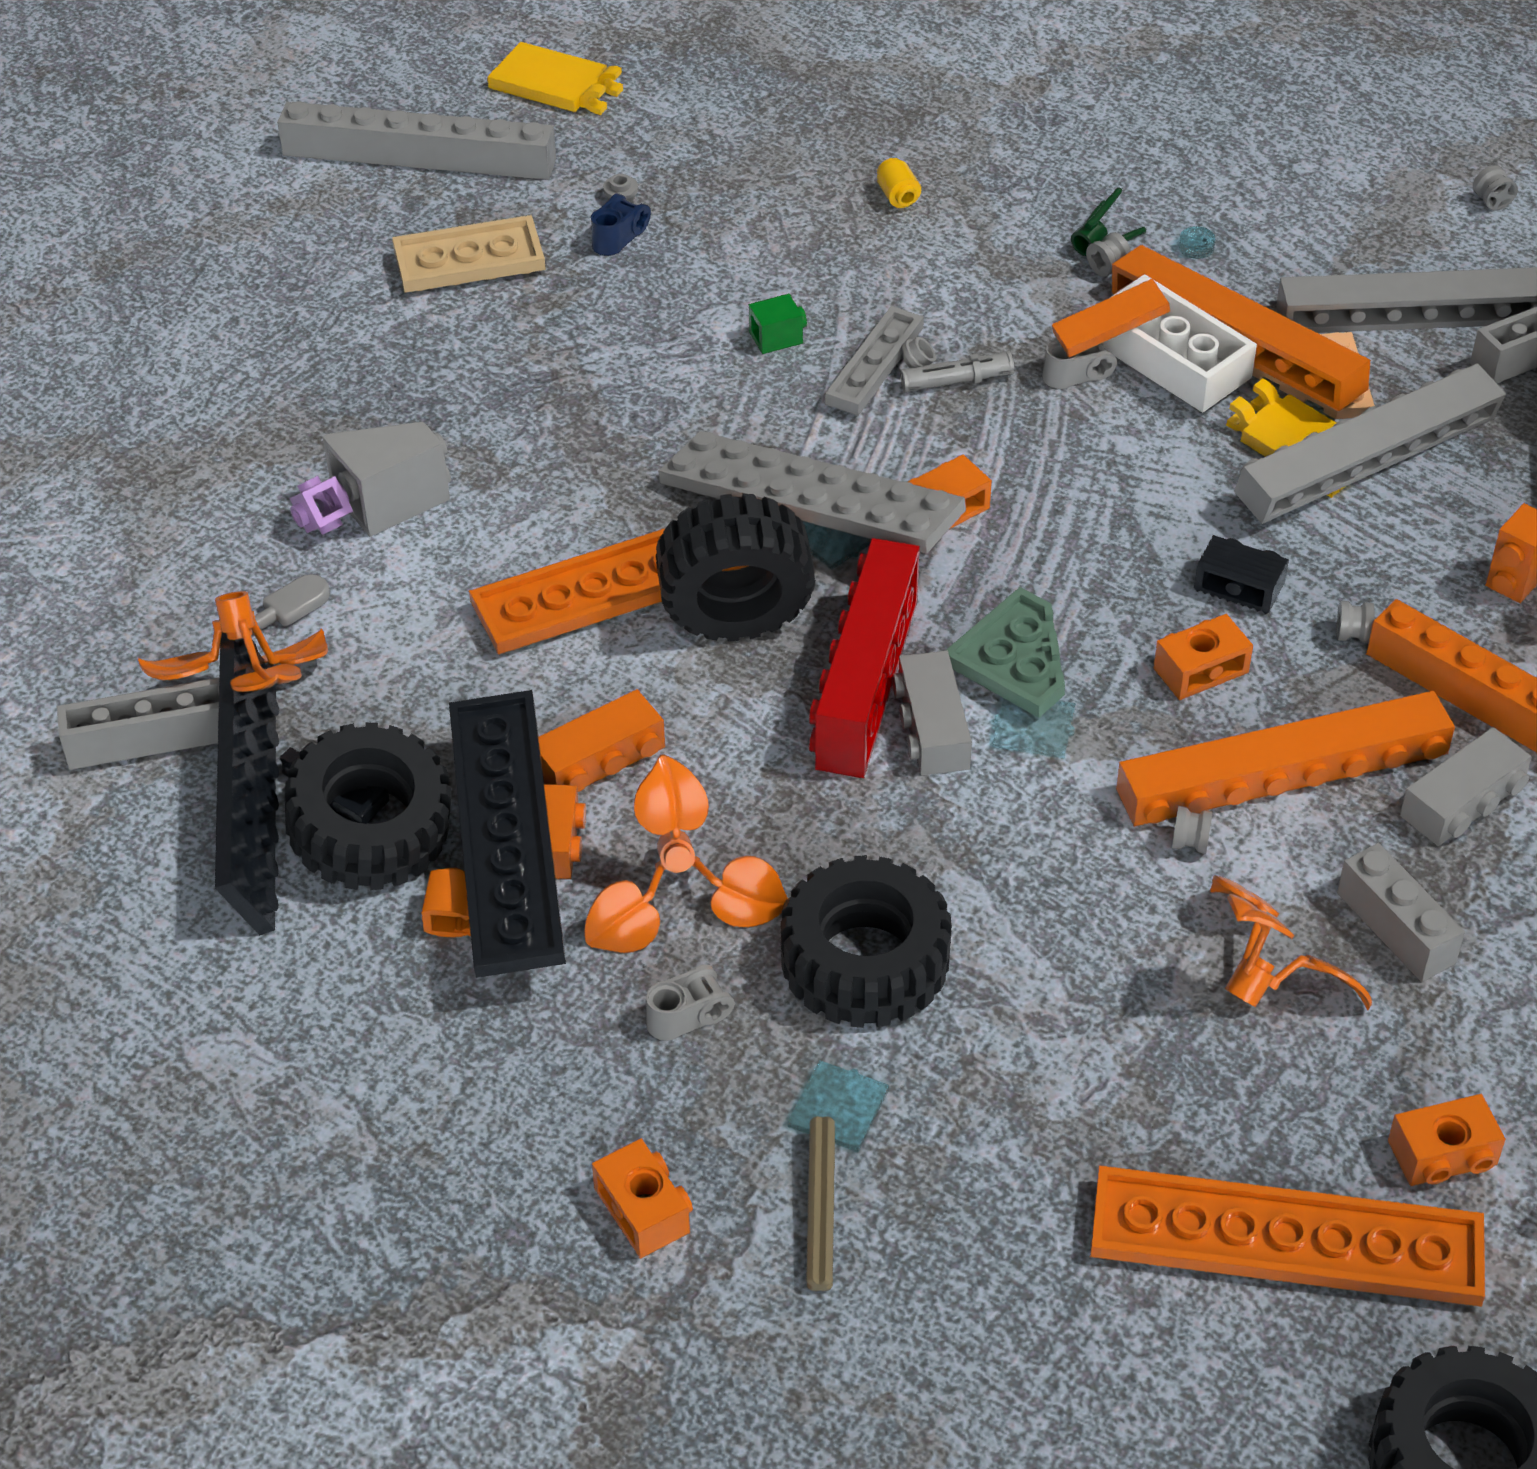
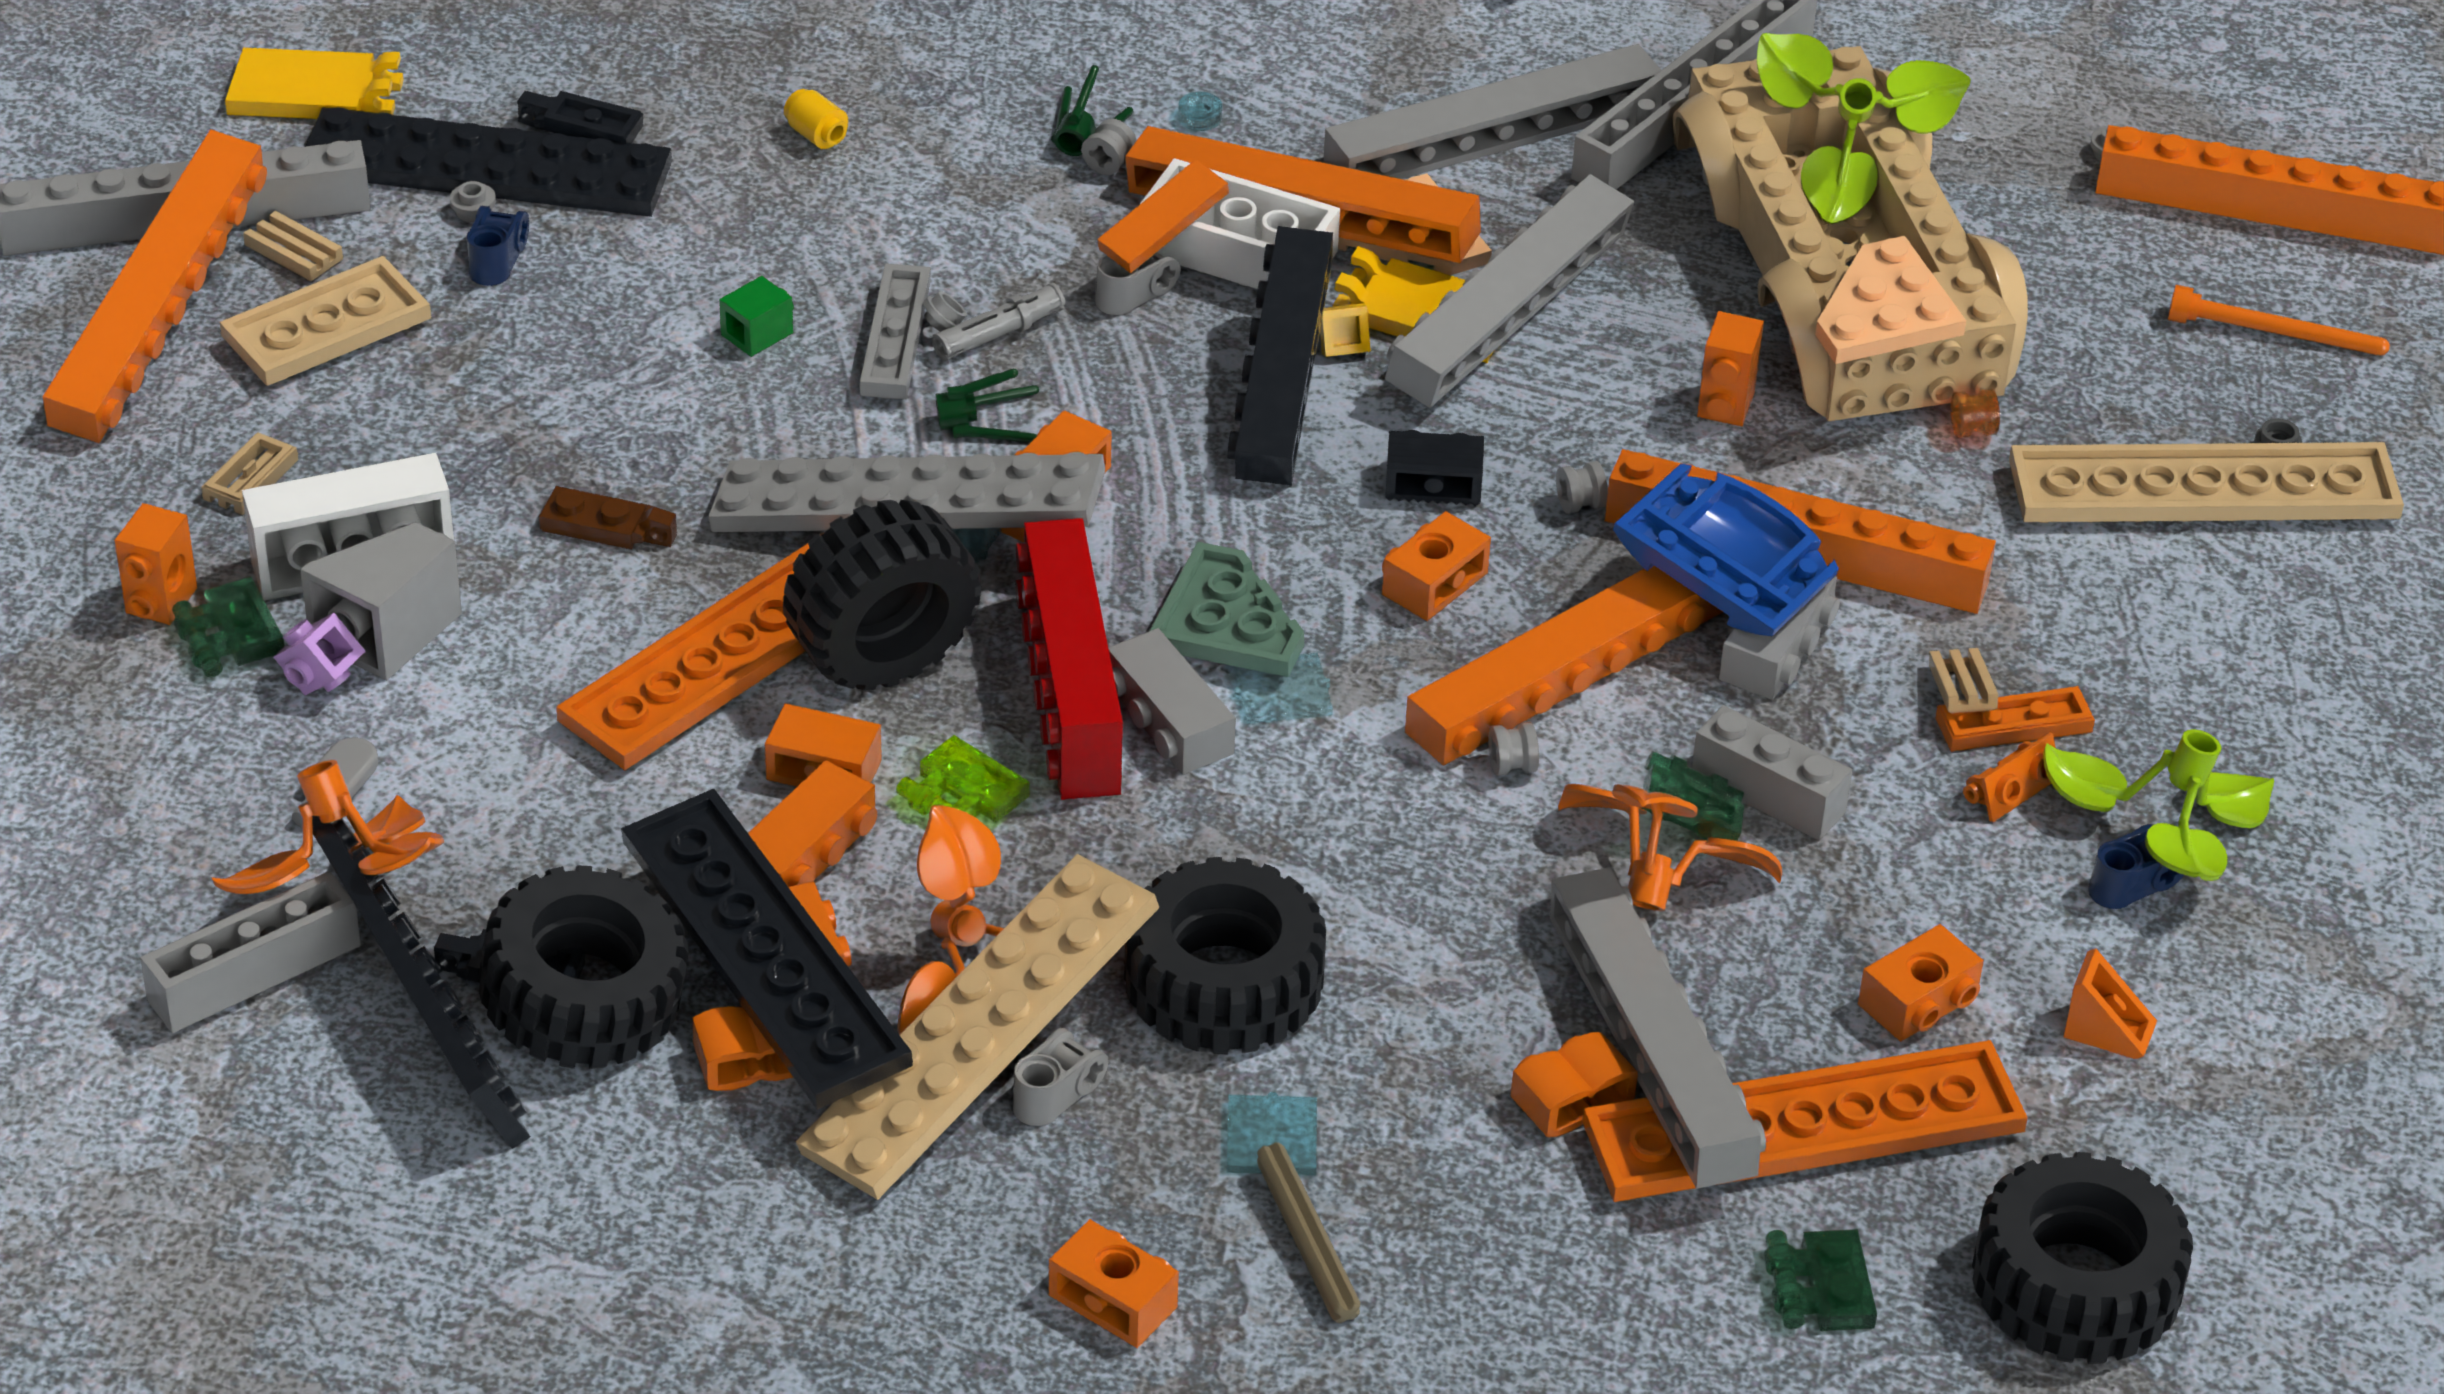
camera: 25 degrees left, 5 degrees down
none -> orange brick [42,129,267,444]
none -> orange brick [114,503,198,625]
none -> clear green plate [172,577,285,678]
none -> tan tile [201,432,298,515]
none -> white brick [242,453,454,601]
none -> tan tile [243,211,343,281]
none -> black plate [305,107,672,217]
none -> black hinge [517,91,643,144]
none -> reddish brown hinge [539,486,677,550]
none -> orange brick [765,703,882,787]
none -> tan plate [795,854,1159,1200]
none -> clear neon green plate [896,735,1030,823]
none -> dark green plant [935,368,1039,443]
none -> black brick [1227,226,1333,486]
none -> yellow tile [1320,303,1371,357]
none -> orange brick [1510,1032,1638,1137]
none -> light grey brick [1550,867,1766,1189]
none -> blue slope [1613,463,1839,637]
none -> clear green plate [1640,751,1744,840]
none -> clear green plate [1763,1229,1877,1331]

